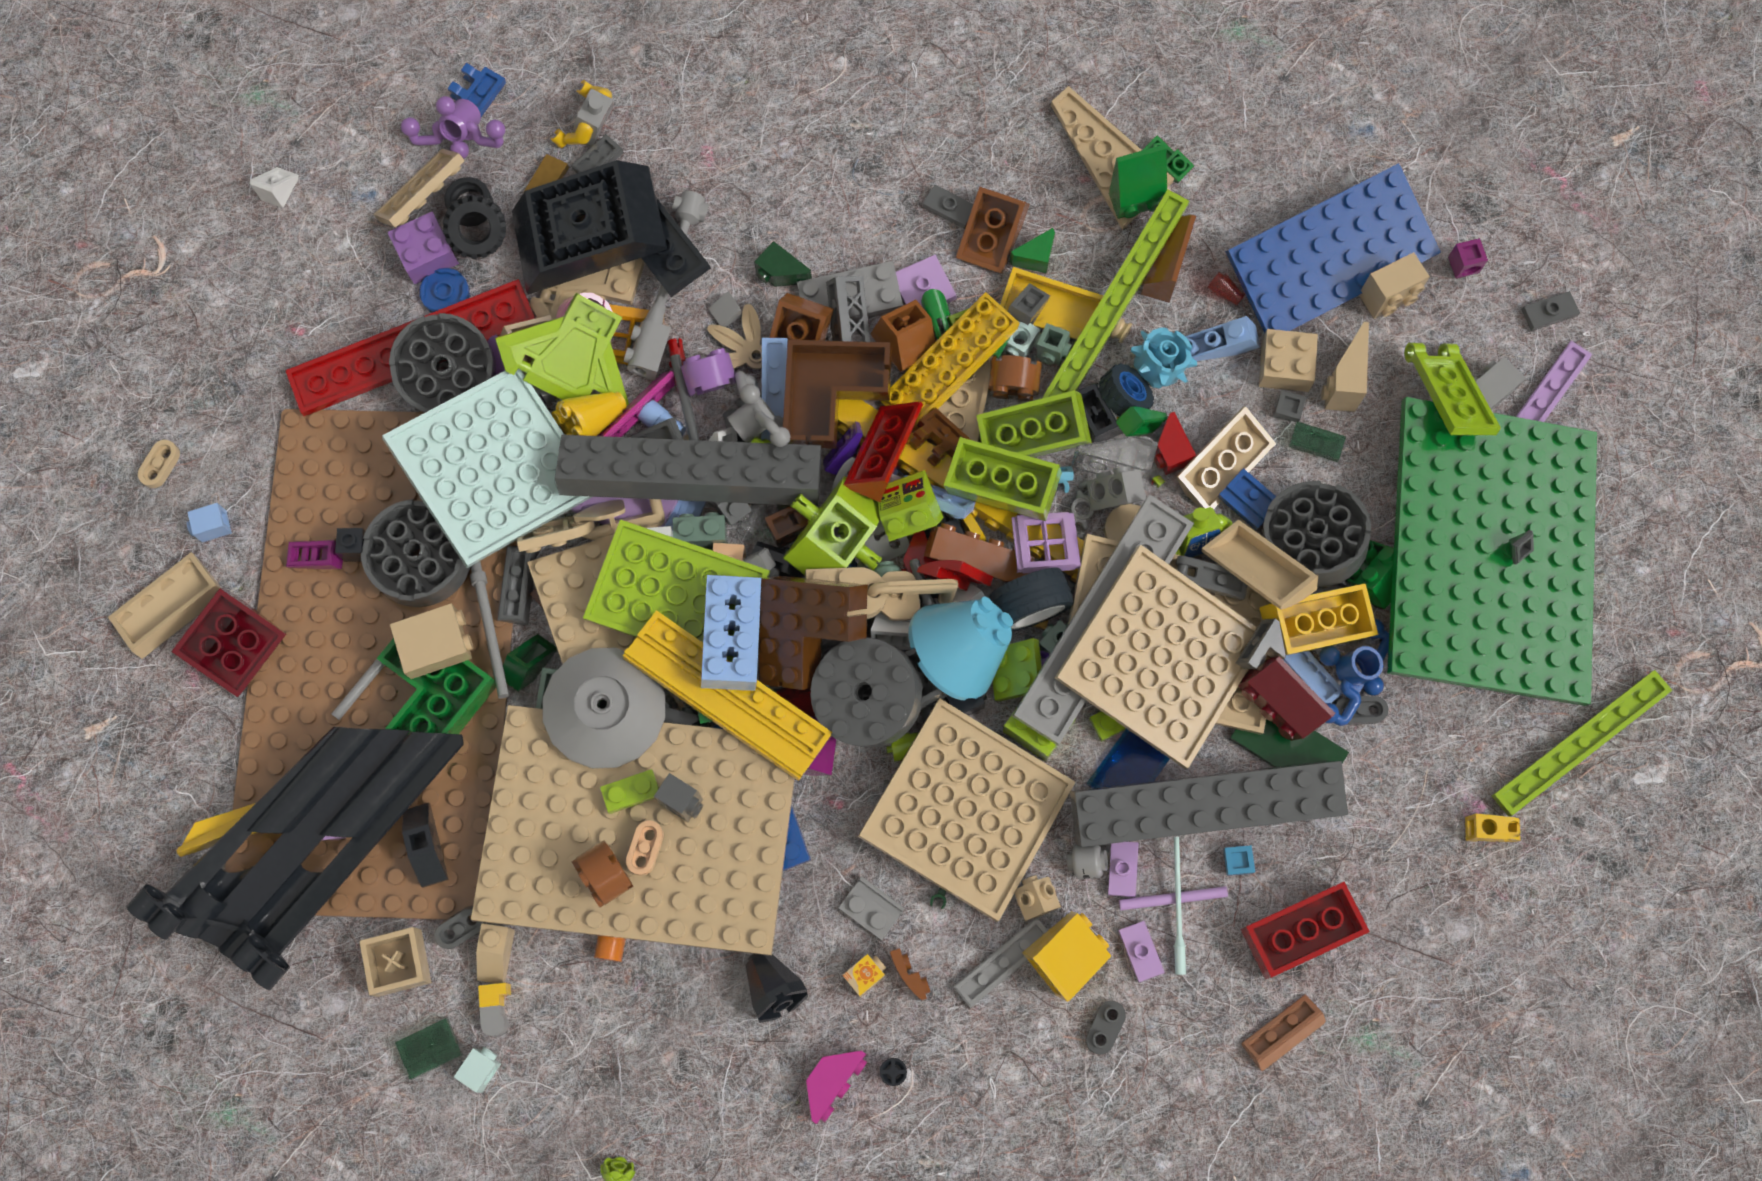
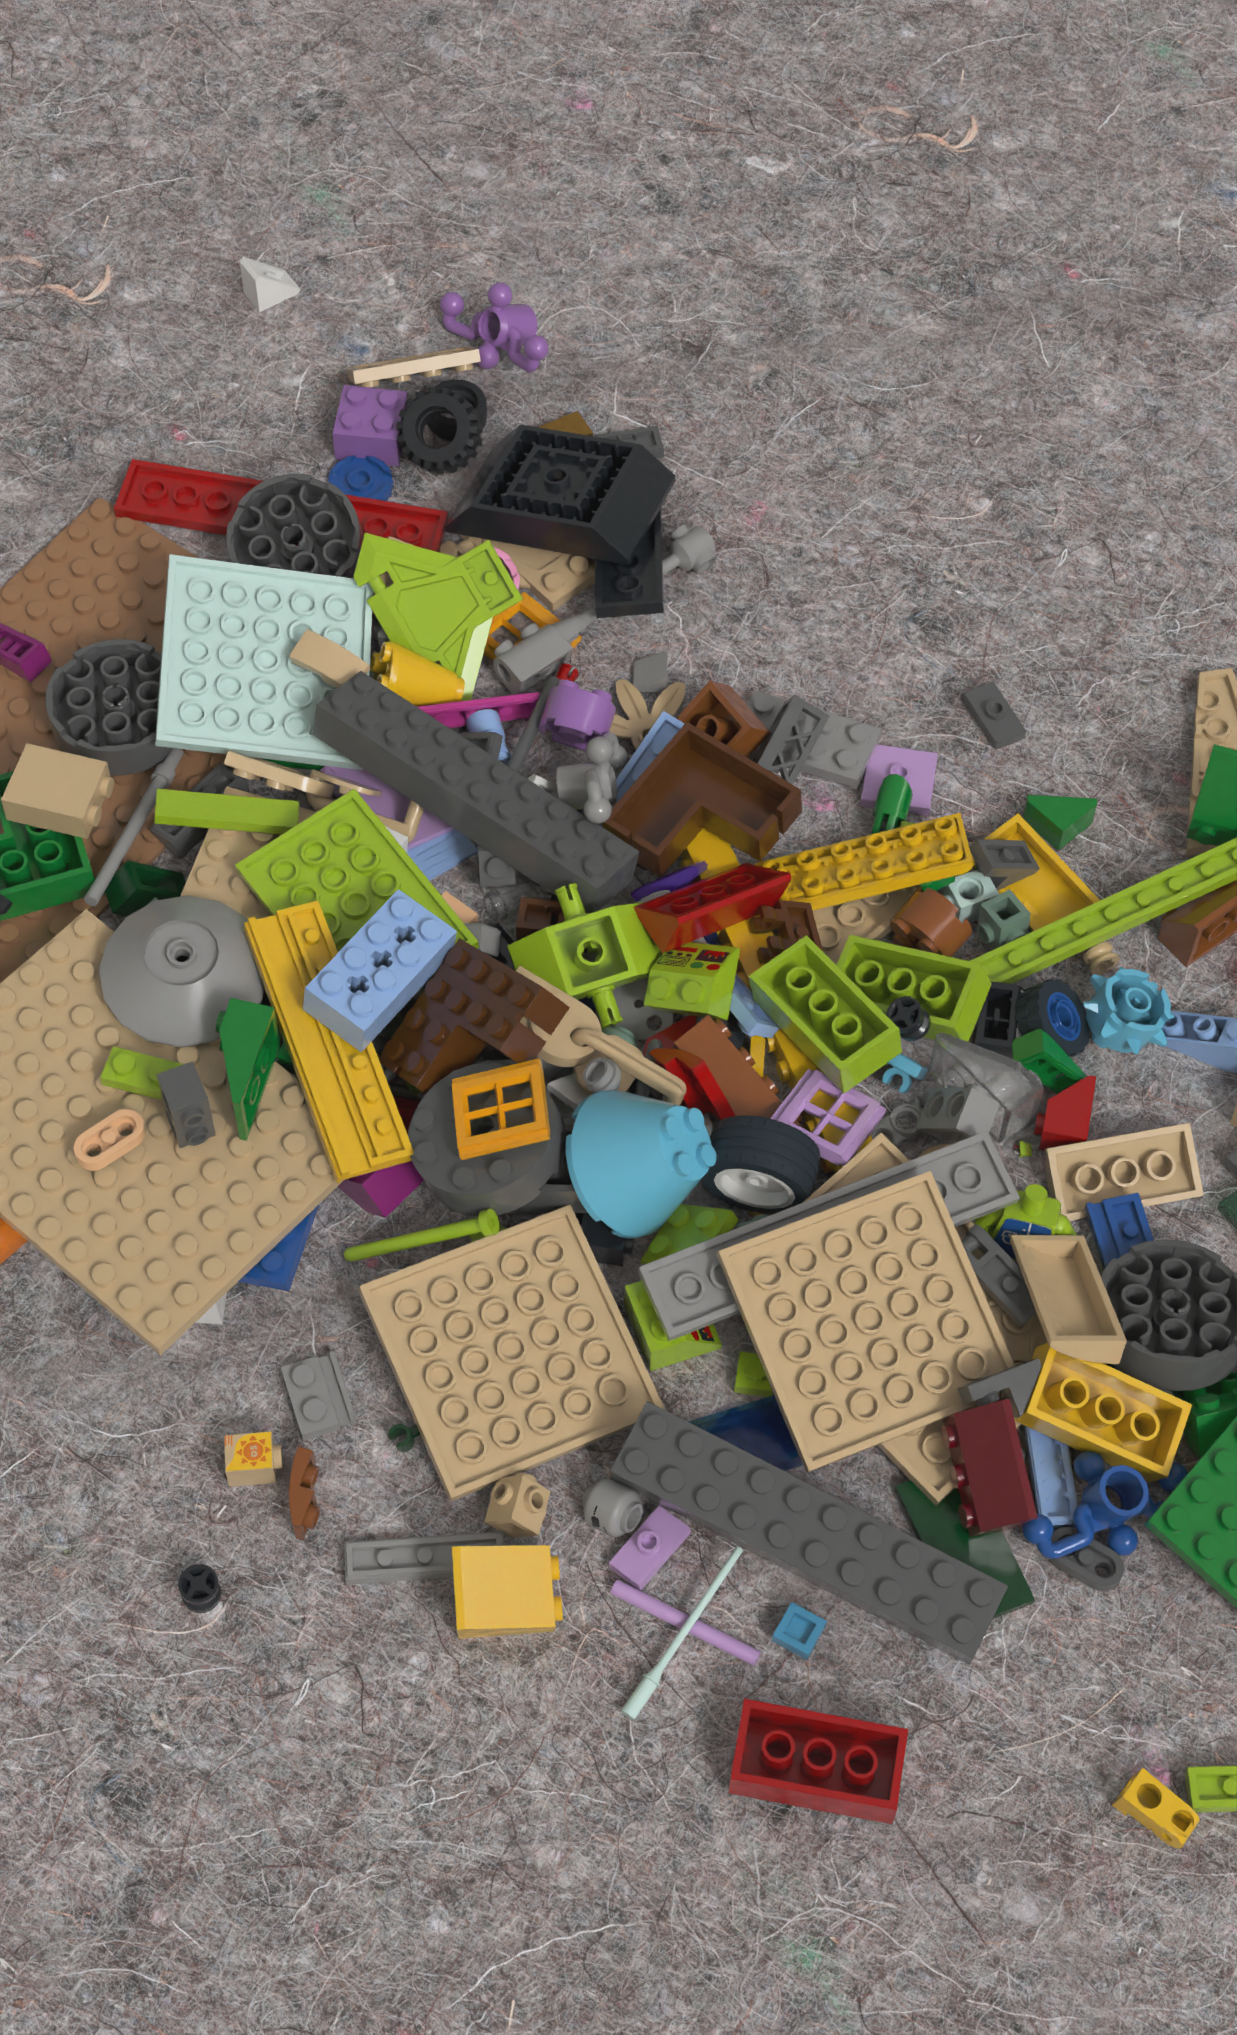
camera: 30 degrees right, 15 degrees down
black brick [335,528,366,562] -> none
blue plate [448,63,506,117] -> none
torso [550,80,613,148] -> none
dark orange brick [571,840,634,908] -> none
sand green brick [673,512,728,550] -> none
black cone [745,954,808,1023] -> none
dark green slope [754,241,812,287] -> none
dark pink slope [806,1051,867,1124] -> none
dark orange slope [870,300,935,372] -> none
dark orange slope [956,186,1030,274] -> none
dark grey plate [1086,1001,1126,1055] -> none
lavender plate [1118,921,1165,983] -> none
nougat slope [1241,994,1326,1071] -> none
none -> lime tile [154,789,299,835]
none -> green slope [216,998,280,1141]
none -> tan slope [289,629,370,688]
none -> lime bar [344,1208,499,1262]
none -> light orange piece [451,1058,551,1160]
none -> light grey plate [583,1058,621,1093]
none -> black wheel [886,996,931,1041]

